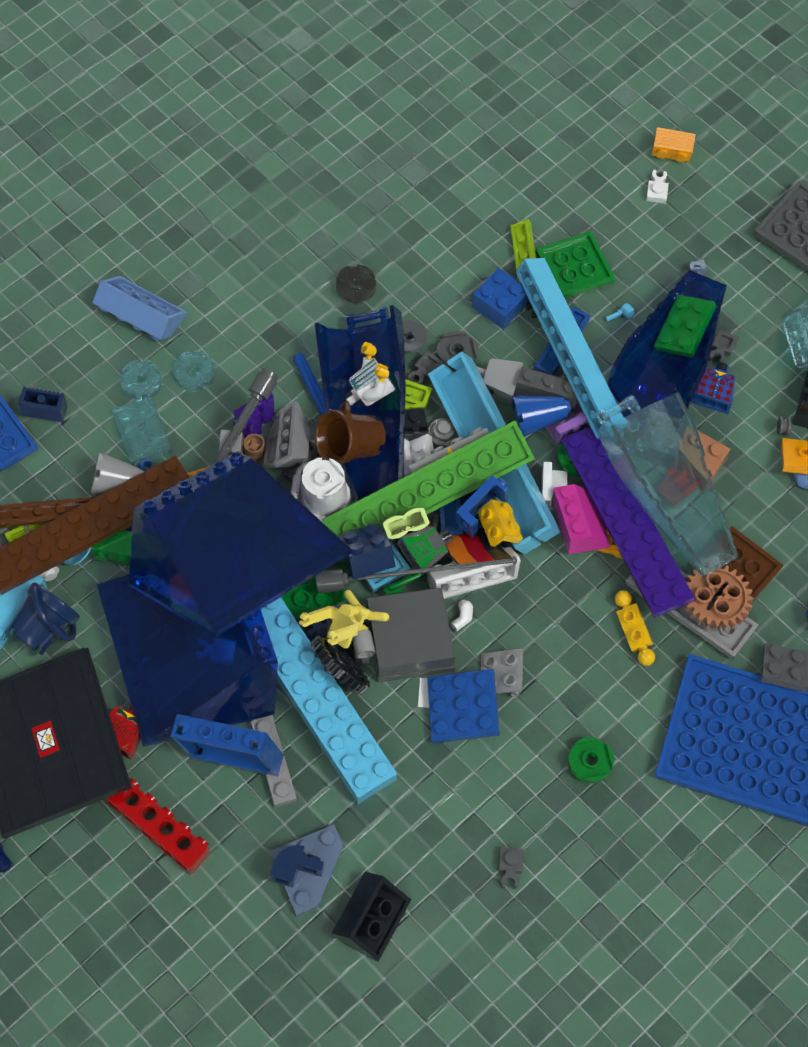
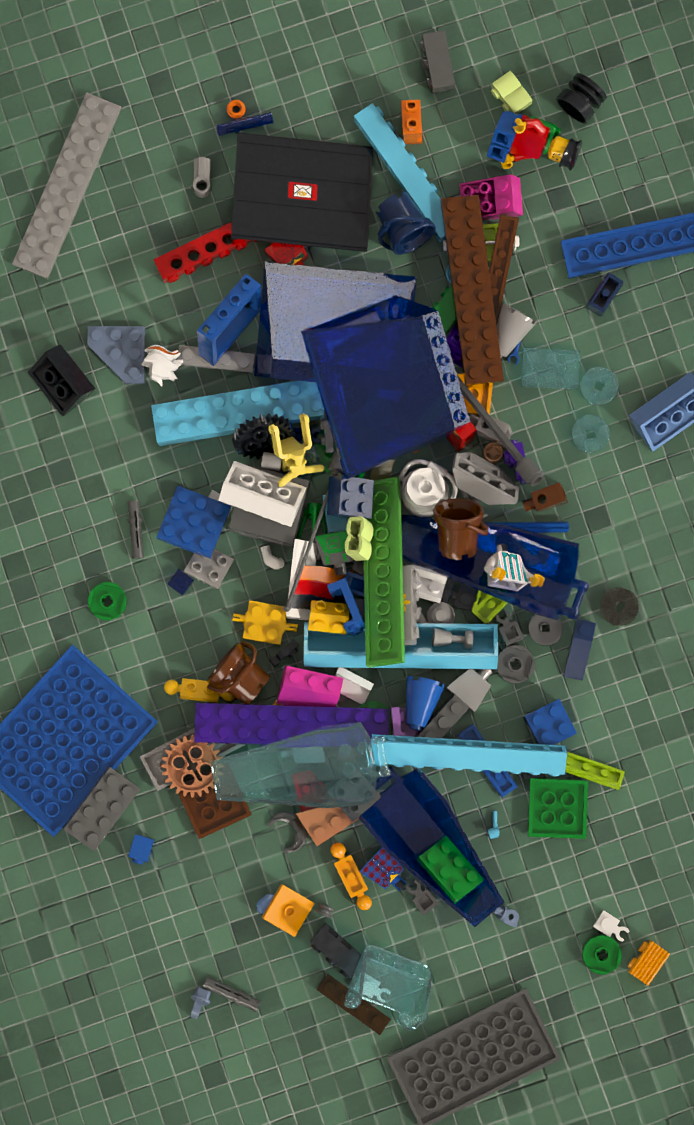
camera: 115 degrees right, 20 degrees up
dark blue brick [270,845,324,888] -> none
dark grey plate [499,847,524,890] -> none
none -> light grey plate [12,92,122,280]
none -> dark grey pin [127,501,144,559]
none -> white hair [141,345,183,387]
none -> clear blue plate [167,569,194,596]
none -> light grey piece [193,157,211,198]
none -> reddish brown piece [207,641,271,705]
none -> white slope [219,461,306,527]
none -> yellow plate [232,600,298,645]
none -> dark grey piece [268,811,307,853]
none -> black plate [269,639,299,667]
none -> dark grey plate [320,410,334,453]
none -> light orange plate [330,843,372,910]
none -> light grey piece [432,628,473,650]
none -> reddish brown torso [522,482,568,512]
none -> dark blue slope [563,619,596,681]
none -> green plate [582,935,622,975]

